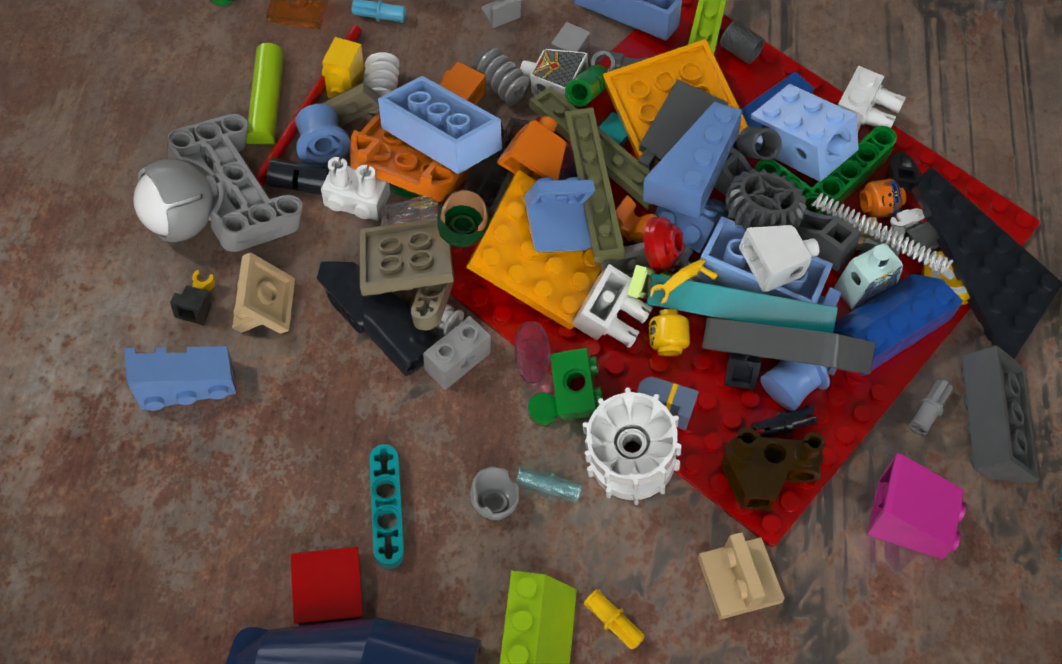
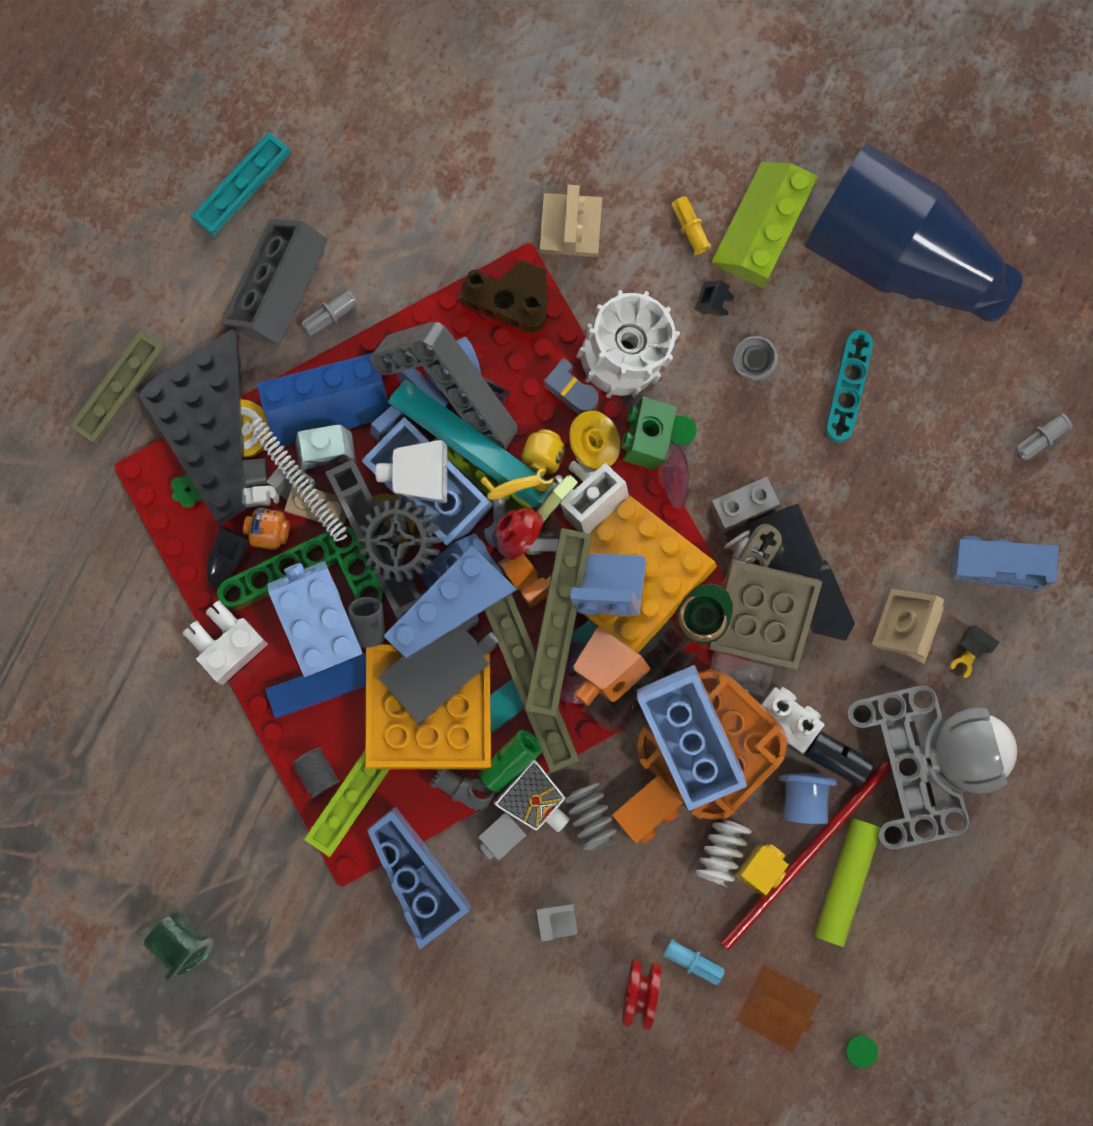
camera: 160 degrees left, 20 degrees up
red slope [291,546,364,624] -> none
dark tan plate [322,83,381,127] -> none
clear light blue pin [515,465,582,504] -> none
black pin [750,405,817,438] -> none
dark pink slope [867,453,966,560] -> none
none -> yellow dish [569,410,620,470]
none -> black tile [695,280,734,316]
none -> light grey axle [1016,413,1073,460]

